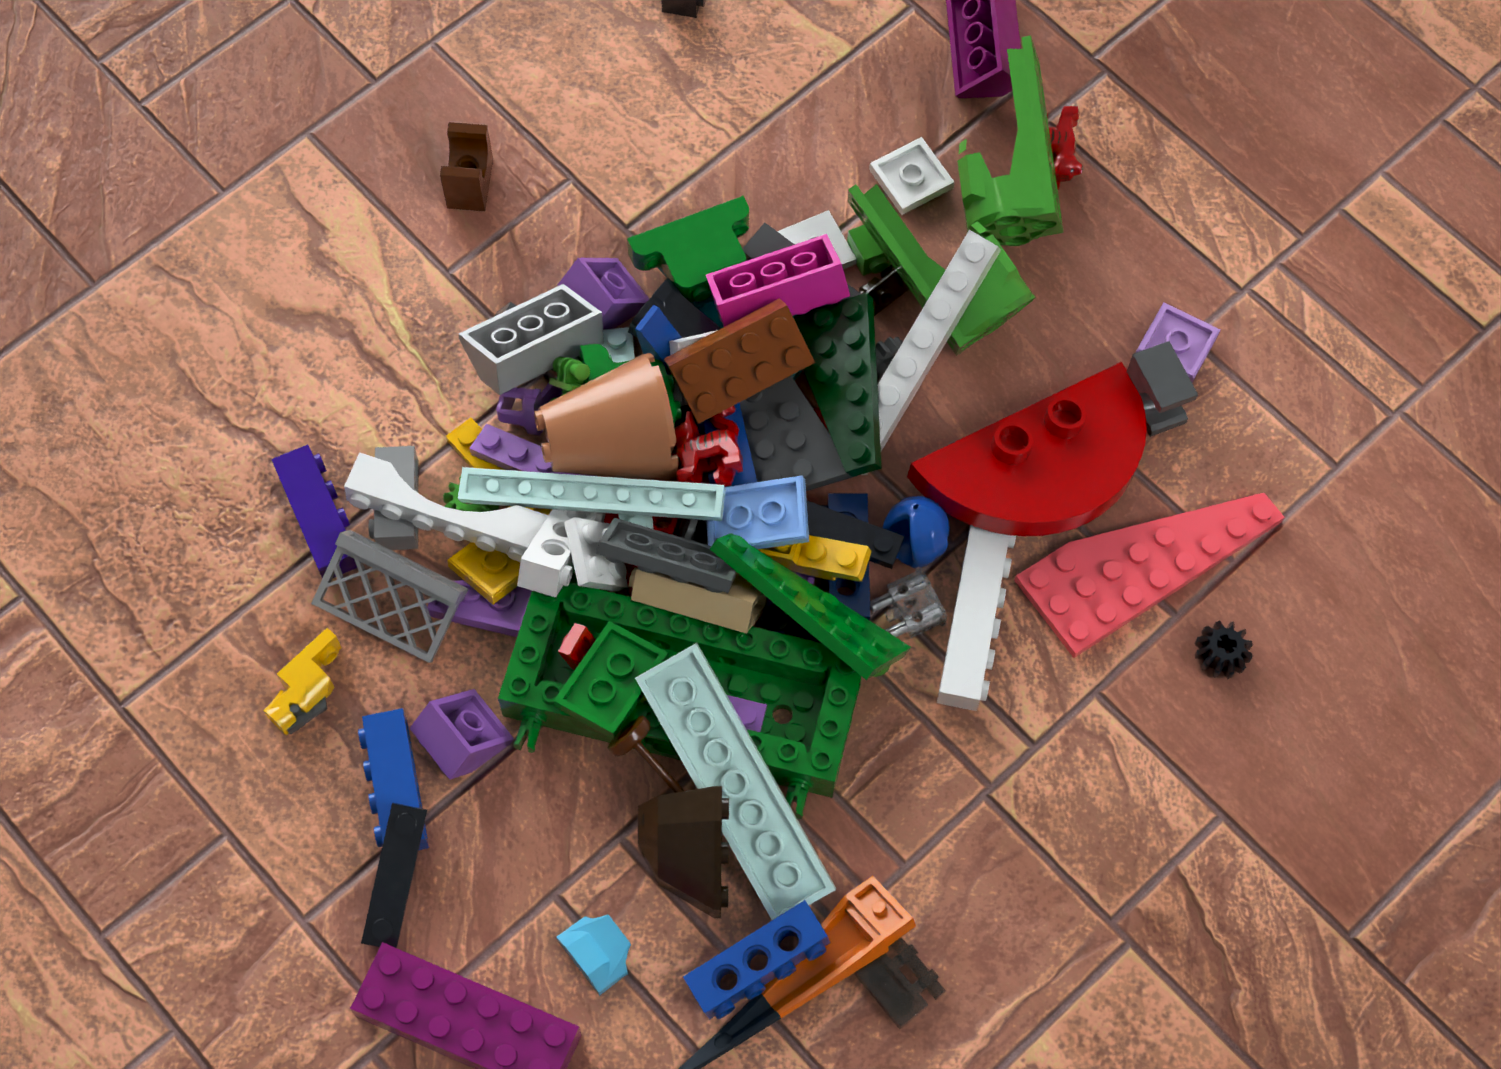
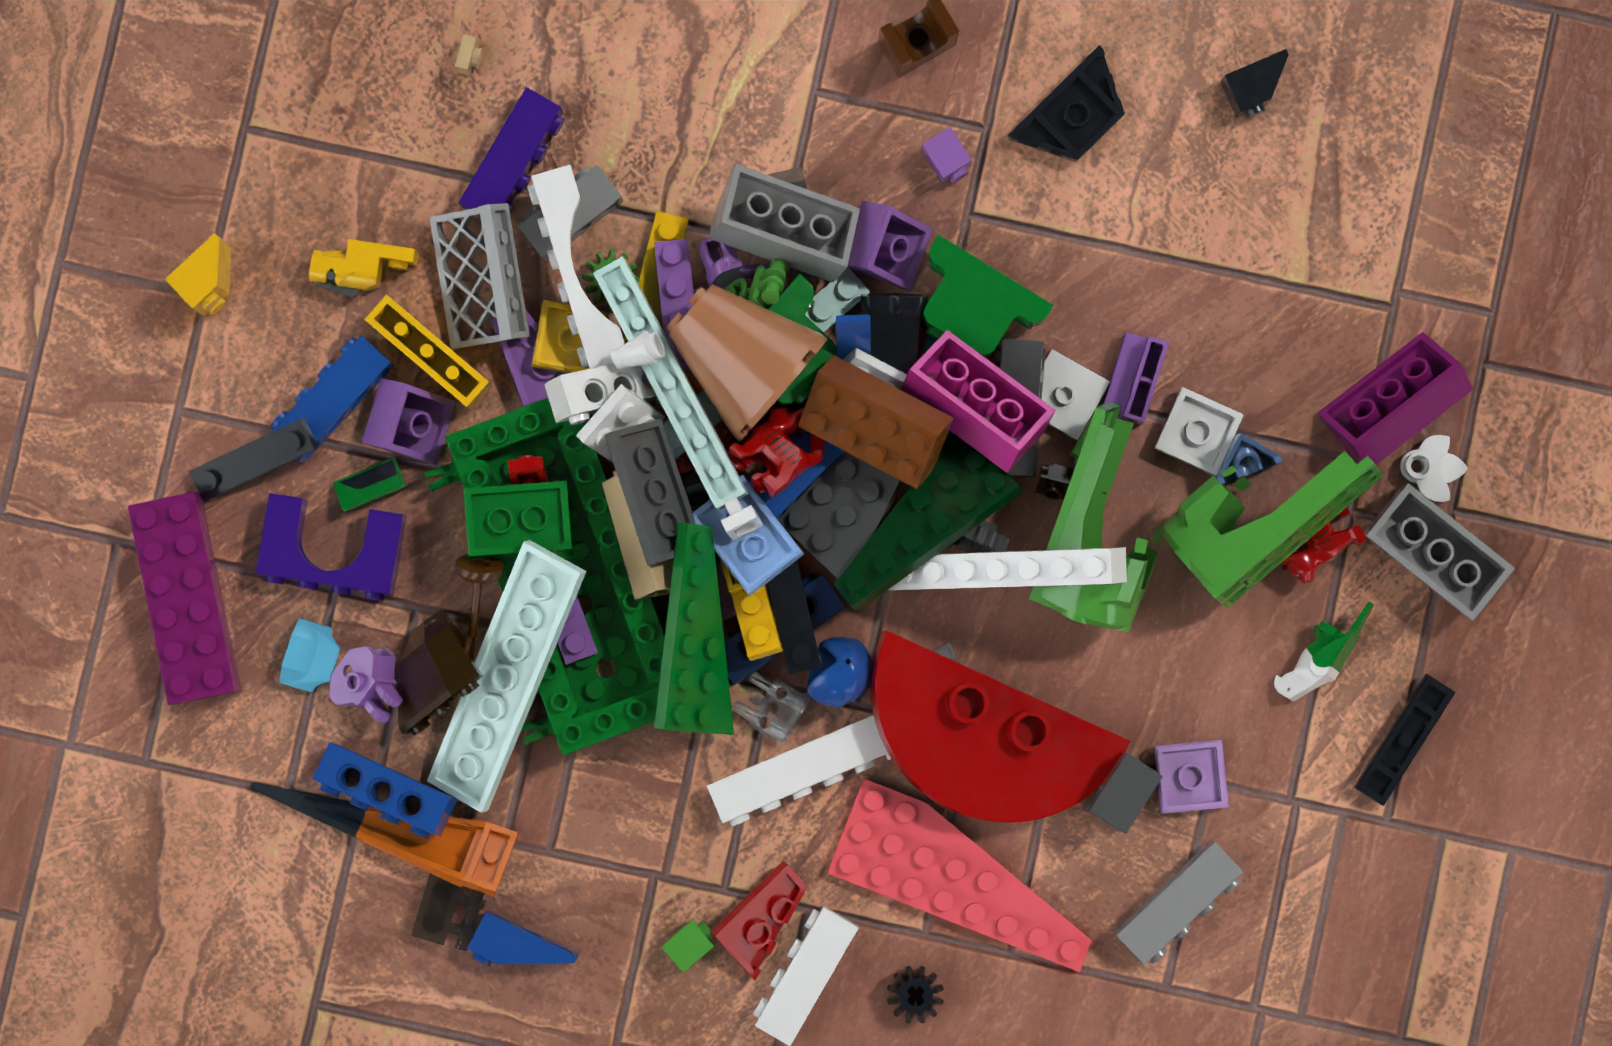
camera: 55 degrees right, 20 degrees up
none -> yellow slope [165,233,231,317]
none -> dark purple arch [256,493,407,601]
none -> medium lavender hinge [329,646,403,724]
none -> green slope [333,456,408,513]
none -> yellow brick [364,294,493,411]
none -> tan plate [455,34,483,76]
none -> blue slope [467,910,579,966]
none -> white cone [611,331,665,370]
none -> bright green brick [661,918,715,973]
none -> red wing [710,861,808,981]
none -> white tile [721,497,764,541]
none -> white brick [752,905,859,1046]
none -> medium lavender brick [921,127,972,183]
none -> black wing [1008,45,1125,162]
none -> medium lavender piece [1103,332,1169,426]
none -> light grey brick [1113,840,1243,965]
none -> medium blue slope [1215,433,1282,485]
none -> animal [1274,601,1374,702]
none -> black plate [1353,674,1456,806]
none -> light grey slope [1365,483,1515,621]
none -> white plate [1400,435,1468,502]

